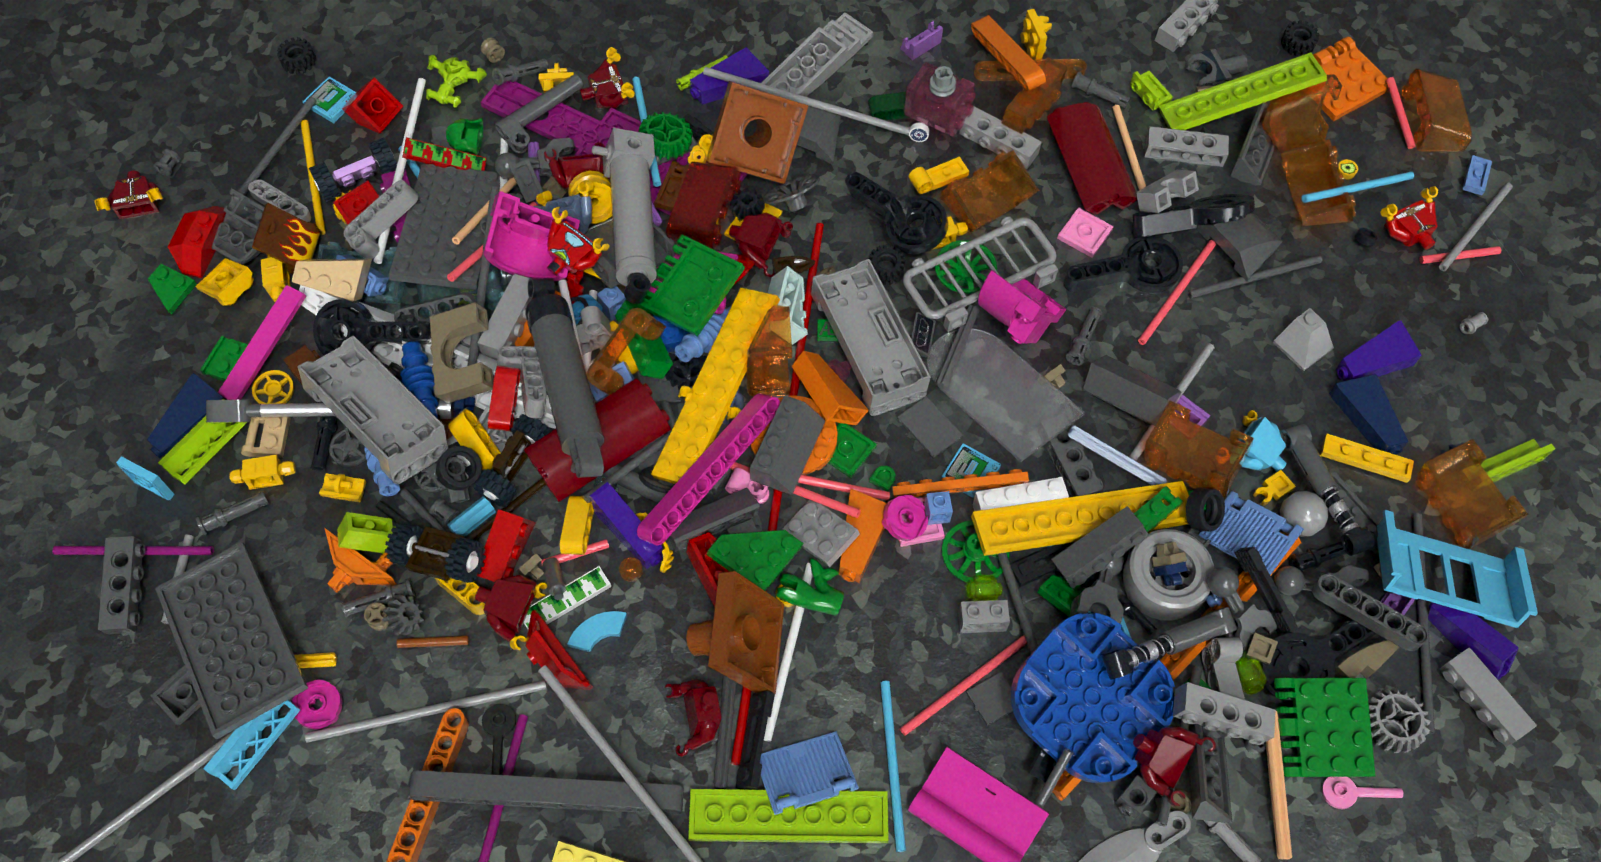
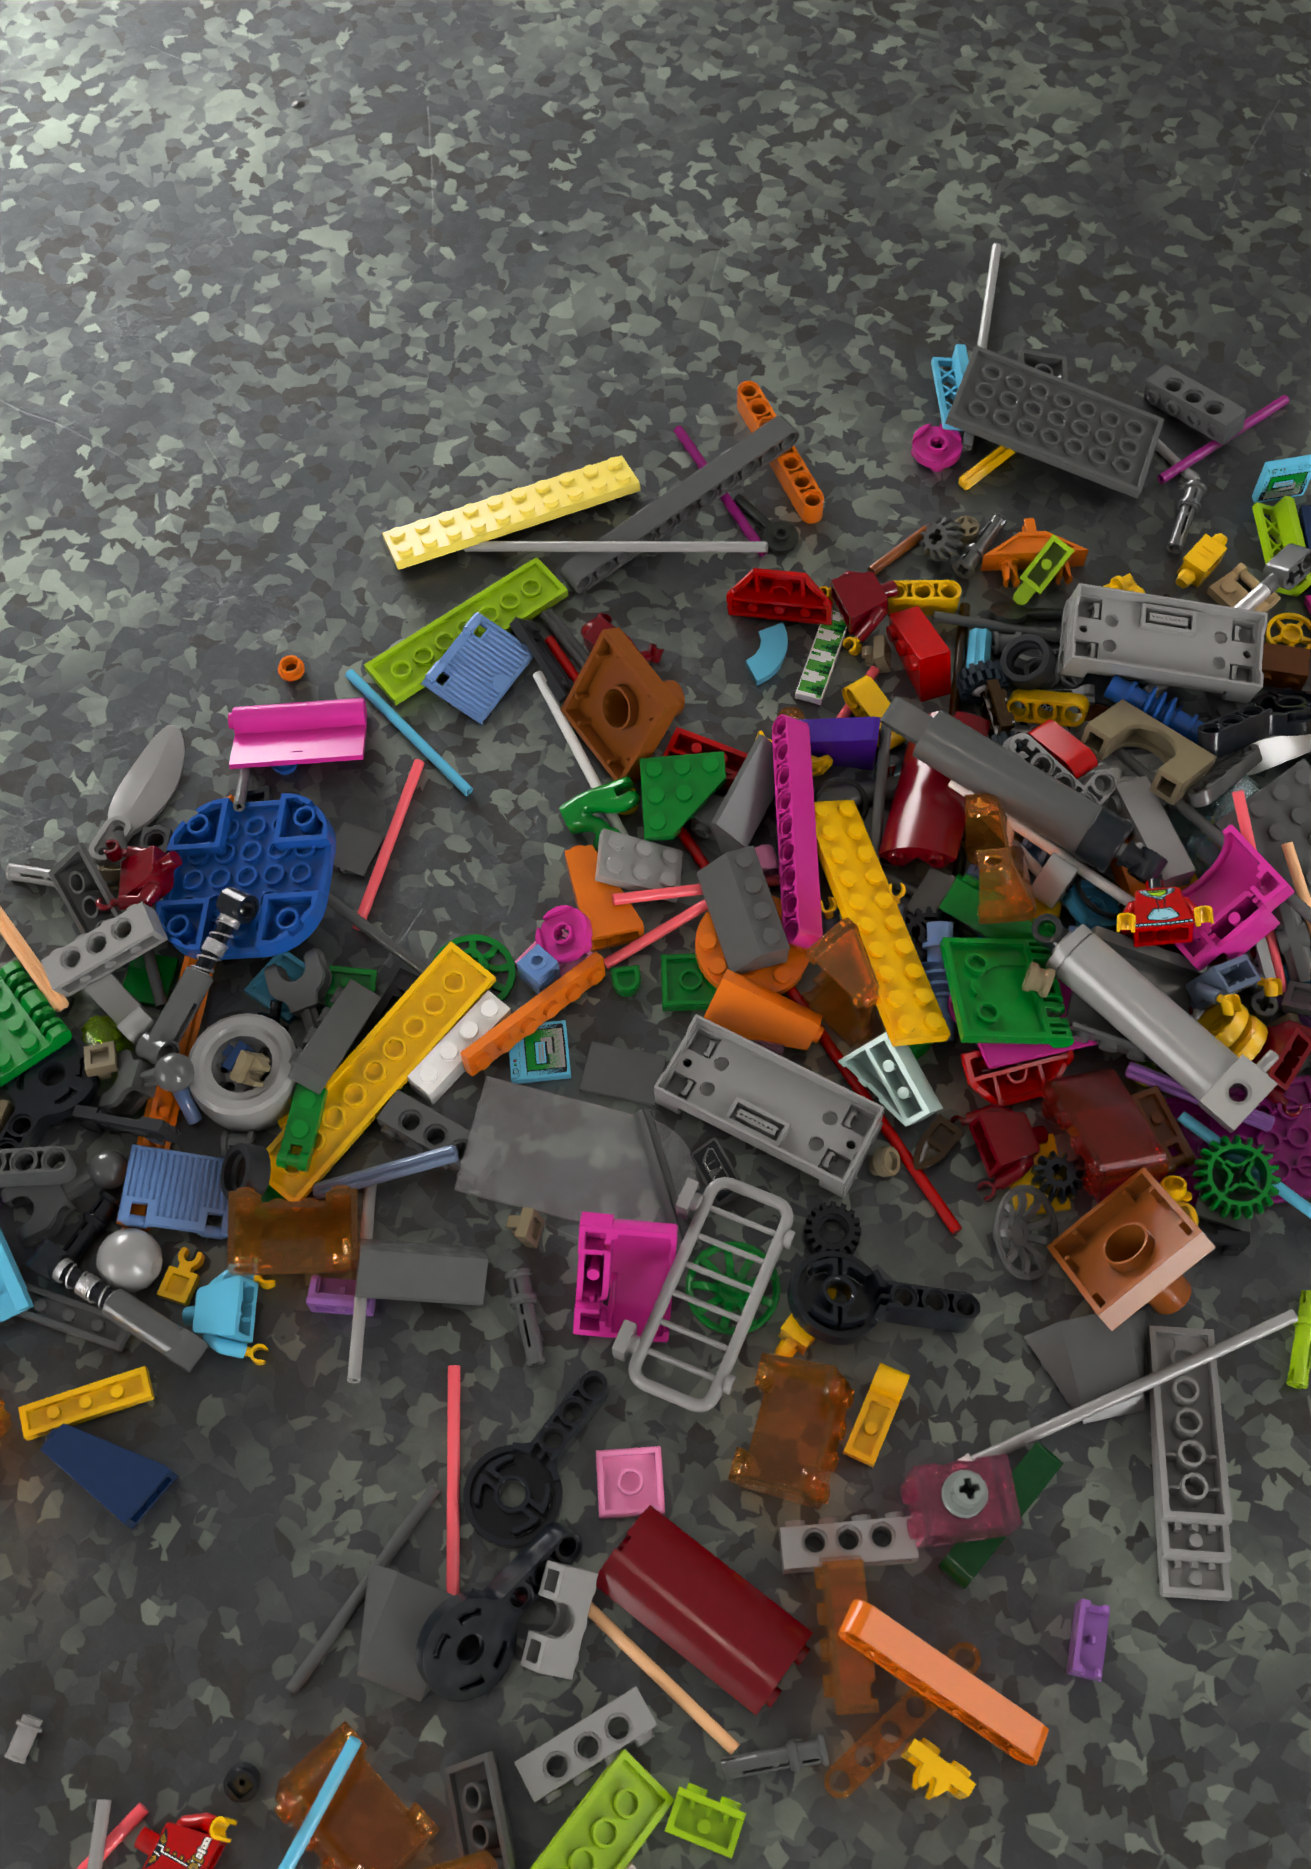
camera: 145 degrees right, 0 degrees up
light grey piece [305,680,547,743] -> none
plate [385,522,486,583] -> none
flat silver cylinder [542,558,566,600] -> none
dark purple slope [690,47,769,105] -> none
light grey brick [958,600,1010,633] -> none
clear neon green head [966,575,1002,601] -> none
light grey slope [1273,308,1334,372] -> none
dark purple slope [1336,321,1422,381] -> none
none -> dark tan wheel [1022,962,1056,998]

